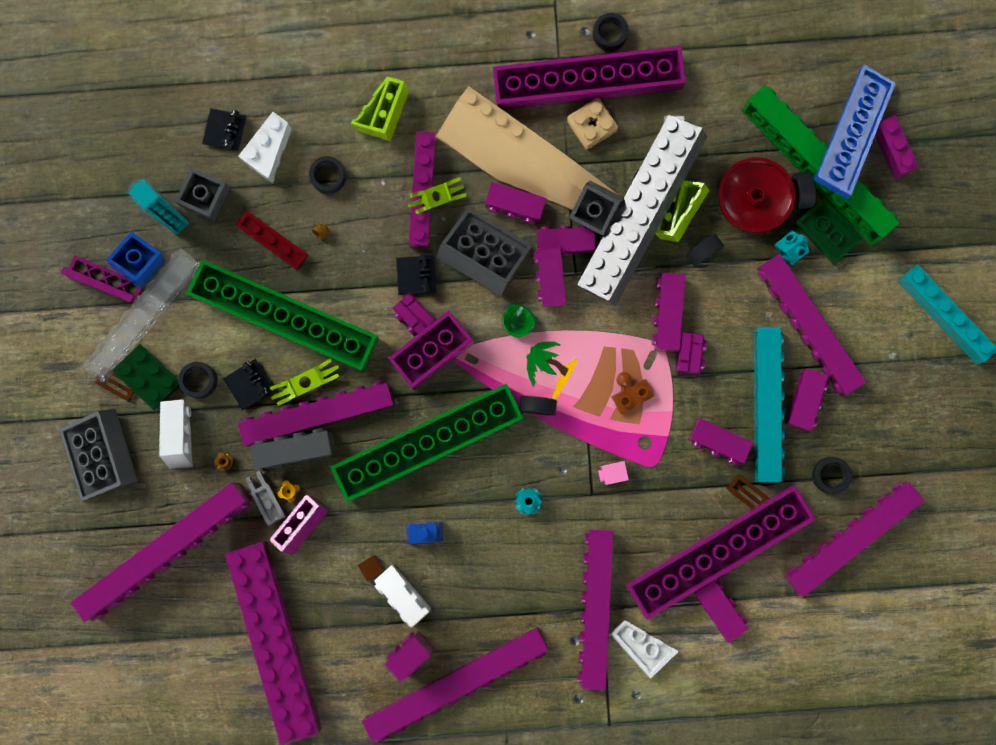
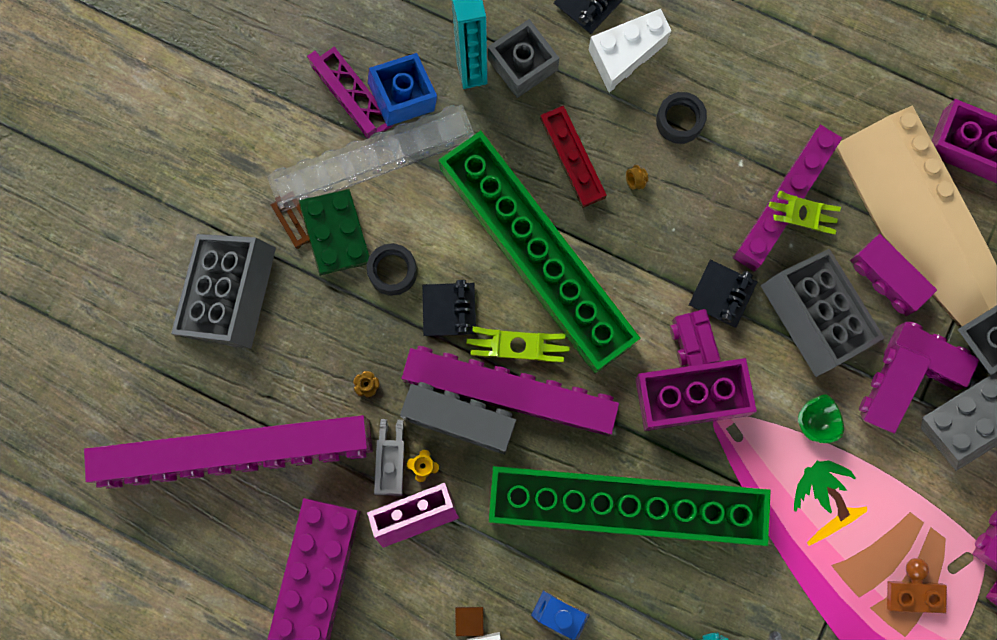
camera: 25 degrees right, 5 degrees down
white wedge [159,400,193,469] -> none
lime wedge [350,76,410,141] -> none
black tyre [519,396,557,416] -> none

